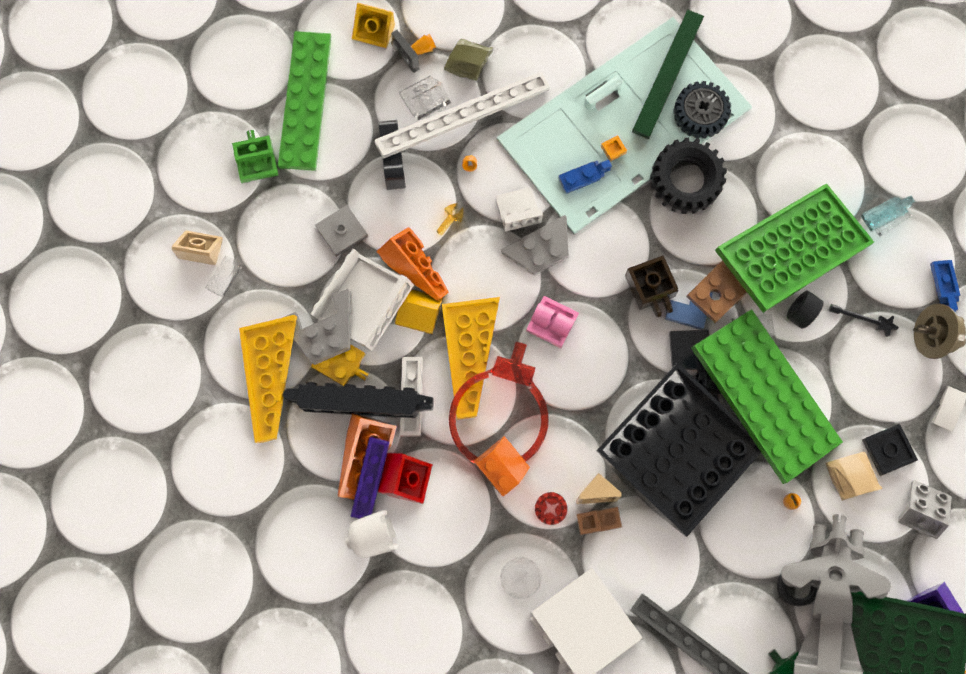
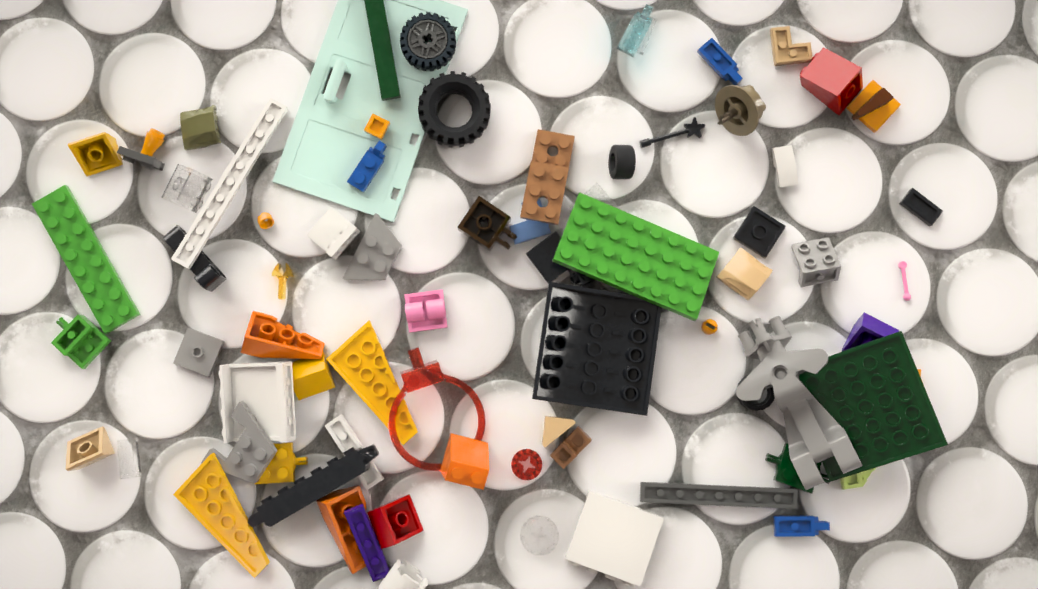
camera: 30 degrees left, 10 degrees up
bright green plate [715,183,874,313] -> none

